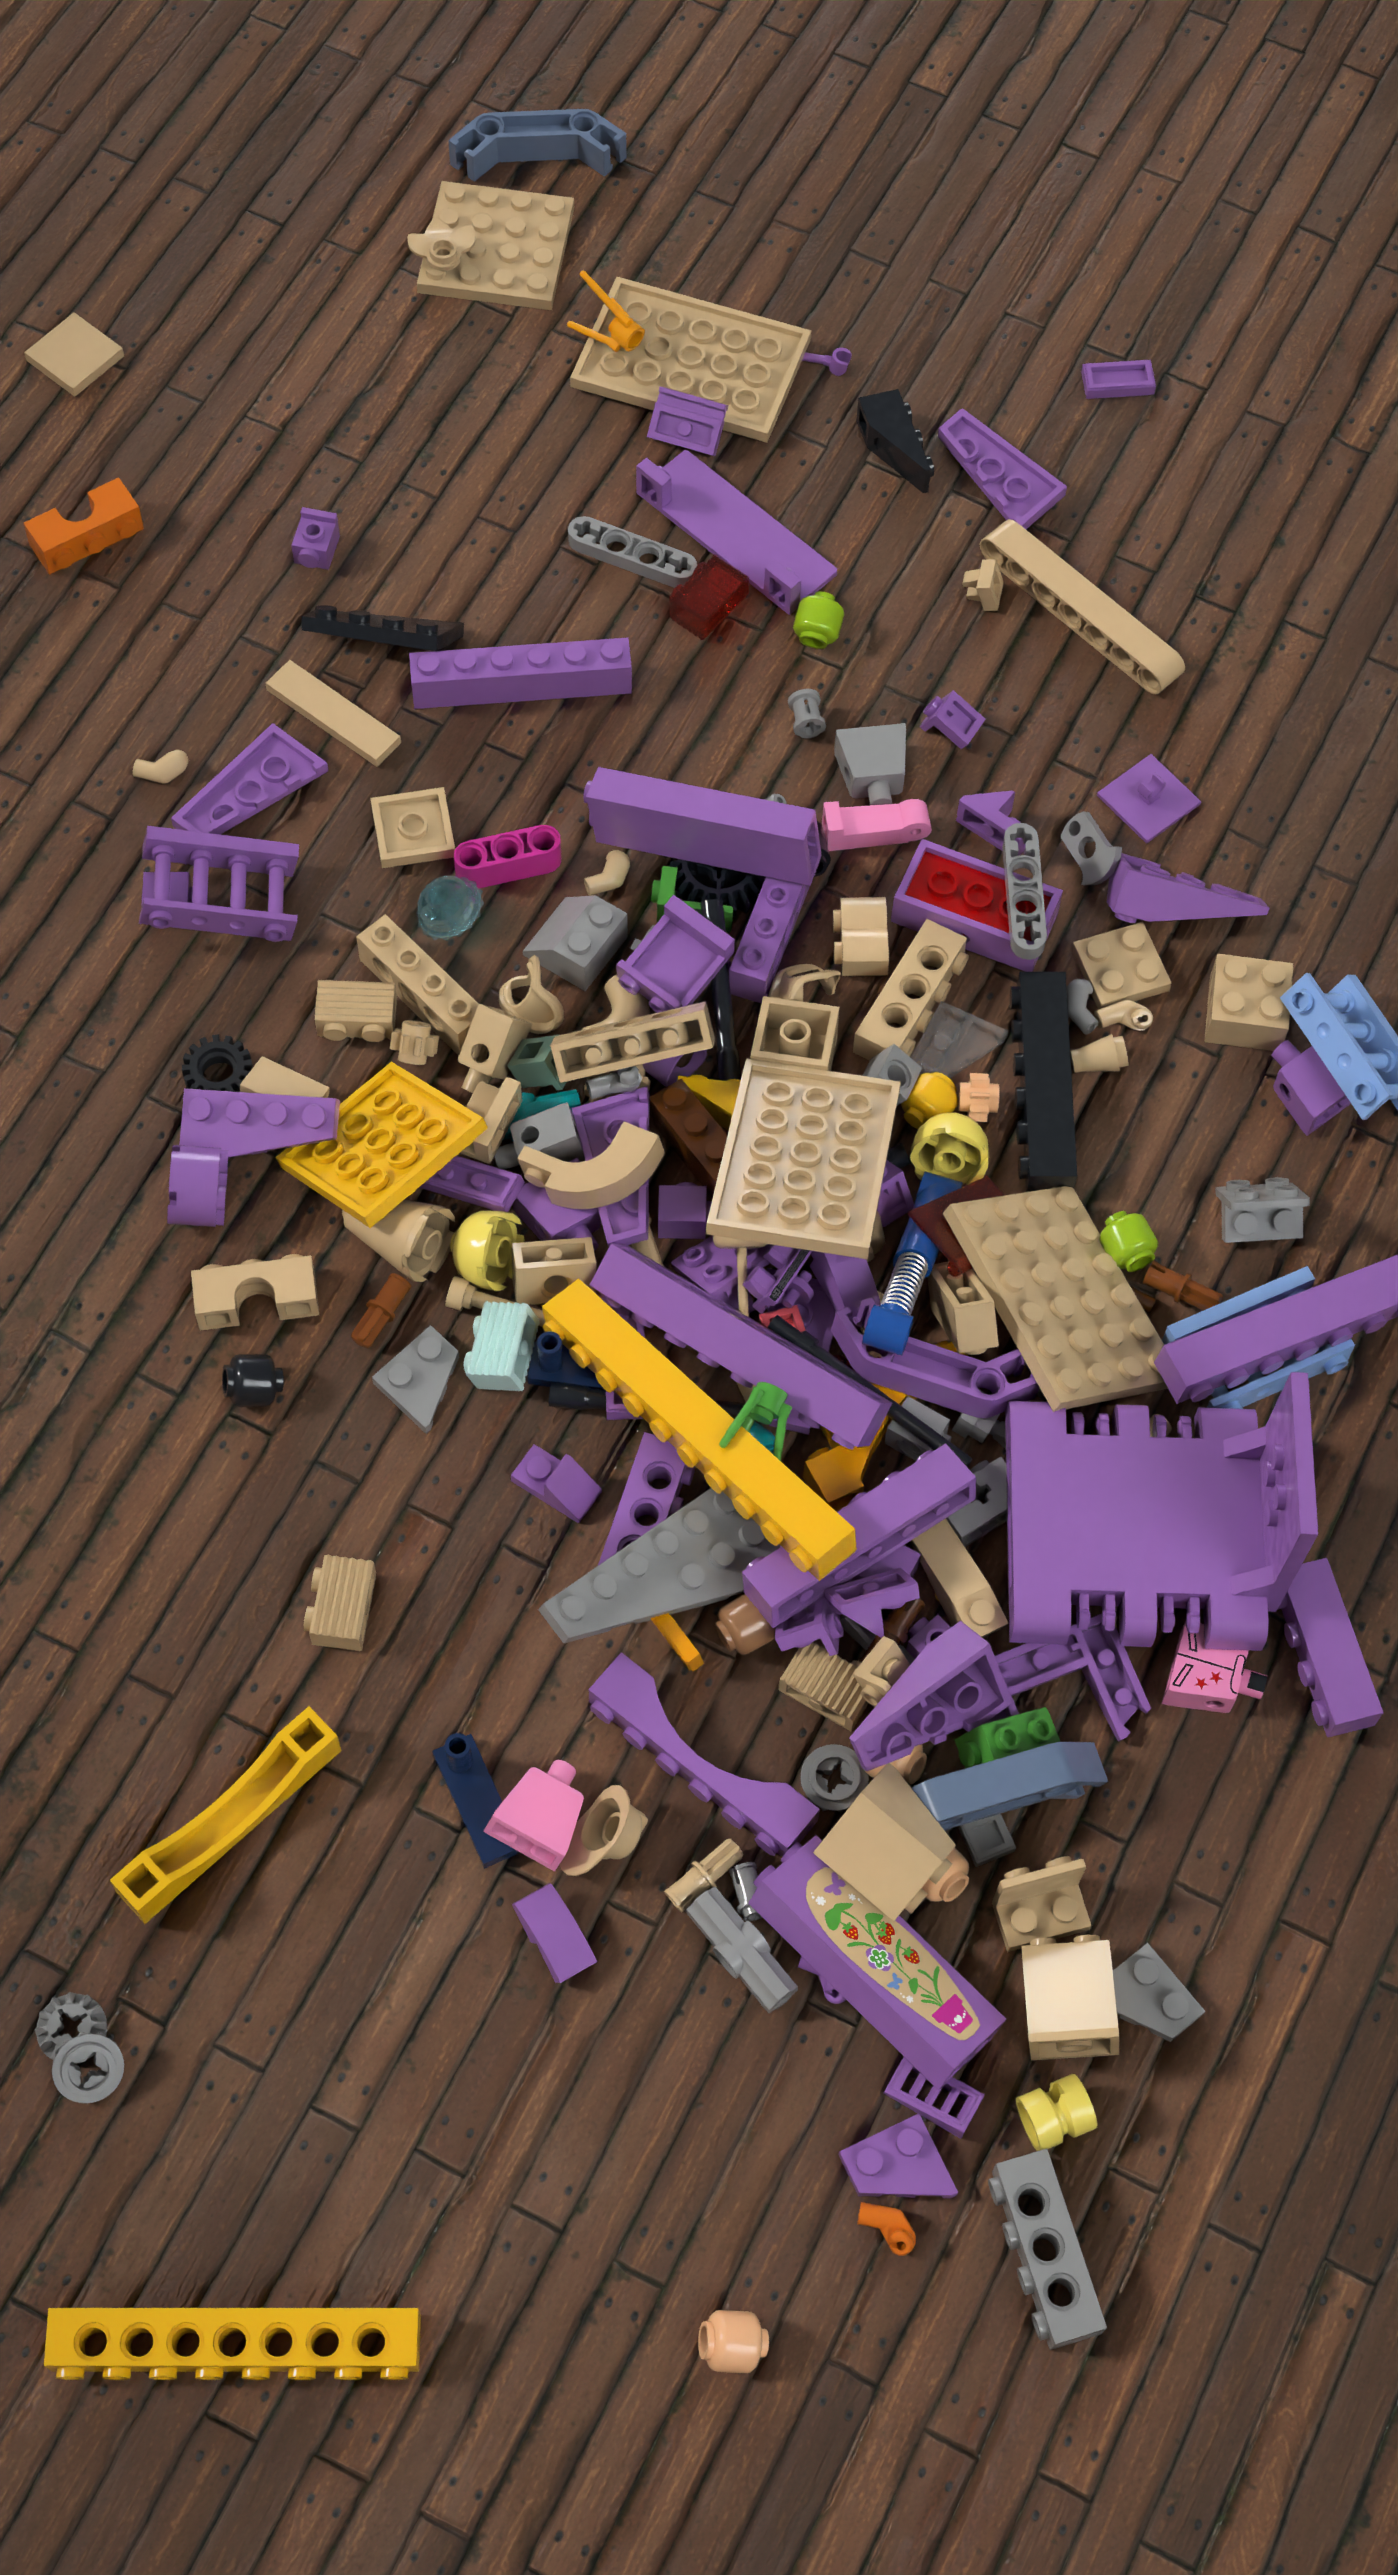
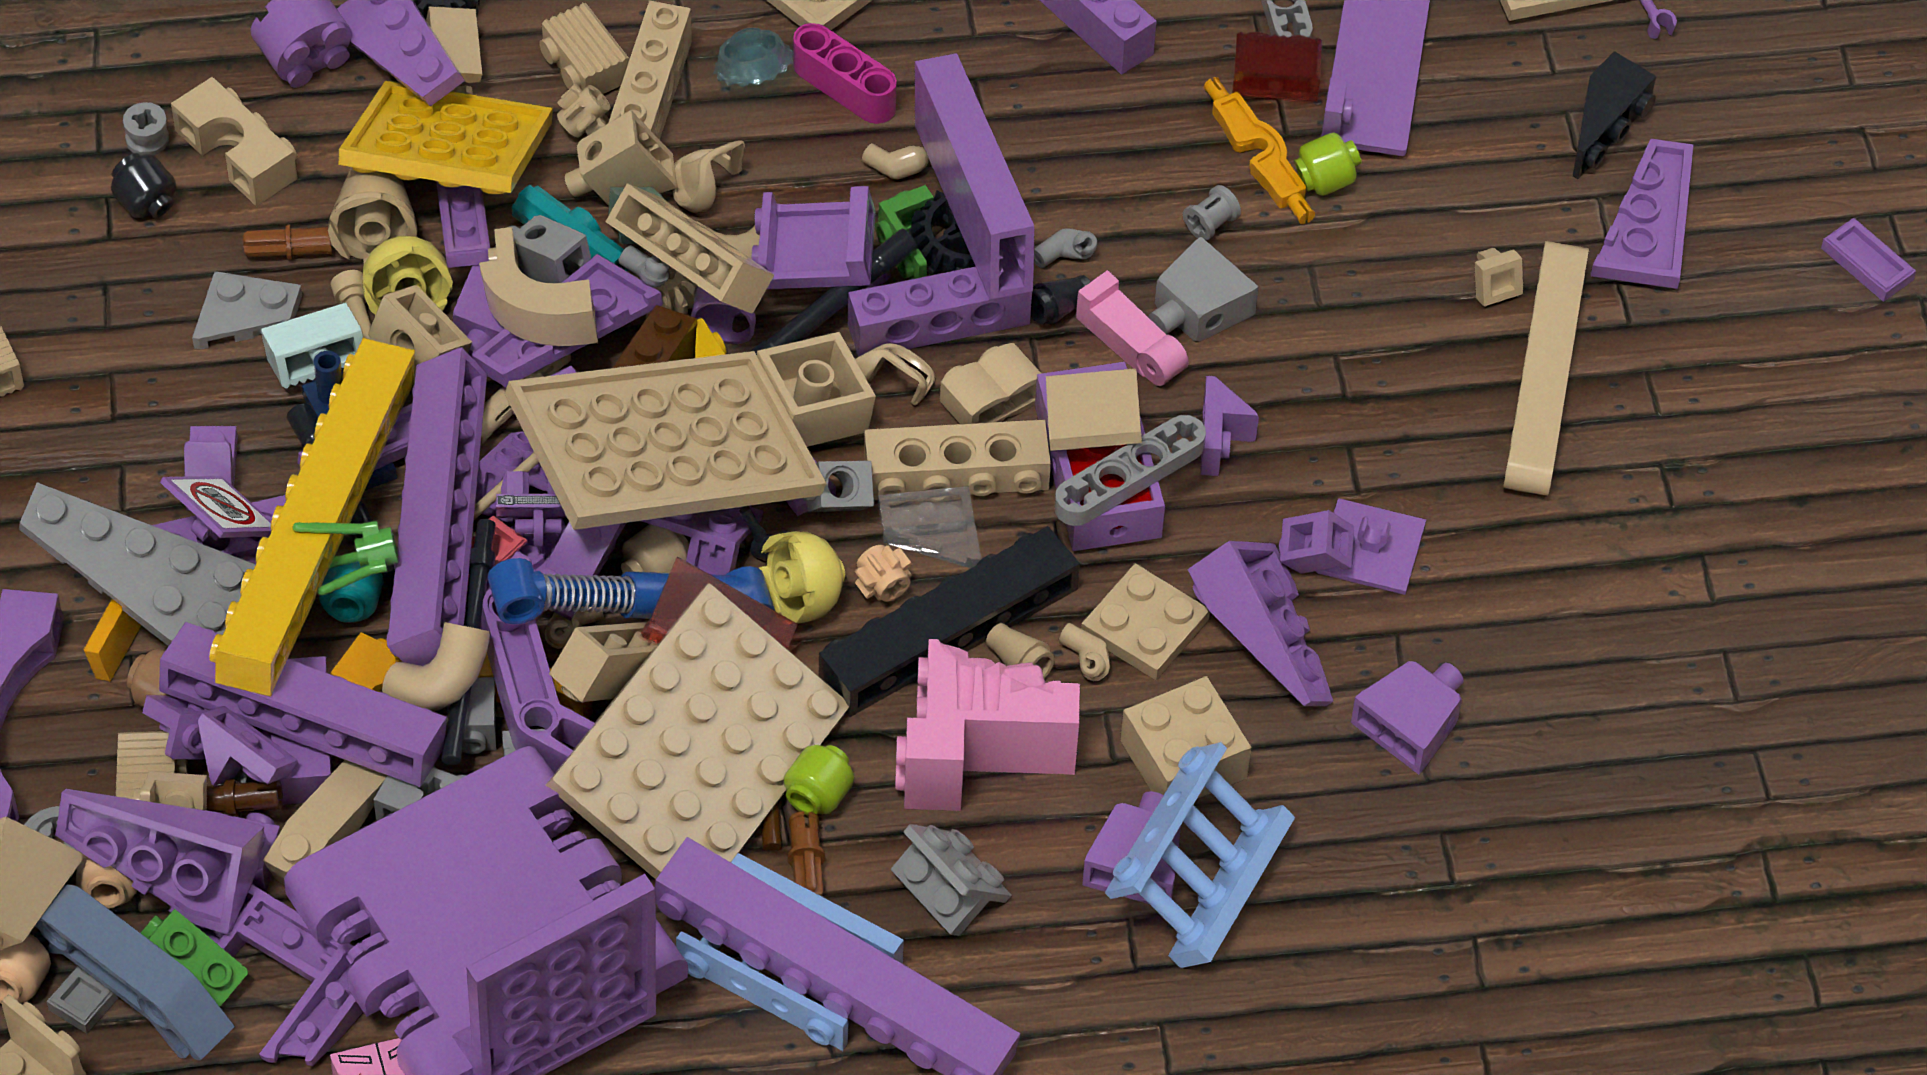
camera: 55 degrees right, 10 degrees down
tan panel [460,1077,522,1164] -> none
light grey slope [523,895,628,991] -> none
yellow head [901,1072,958,1129] -> none
medium lavender bracket [920,690,986,749] -> none
light grey piece [1061,811,1122,886] -> none
light grey arm [1066,979,1099,1035] -> none
none -> light grey wheel [123,102,169,156]
none -> piece [160,476,271,541]
none -> tan cylinder [382,622,491,712]
none -> bright pink brick [895,639,1080,811]
none -> tan tile [1046,368,1142,451]
none -> light orange piece [1203,77,1315,224]
none -> medium lavender brick [1279,510,1354,574]
none -> medium lavender torso [1351,661,1464,775]

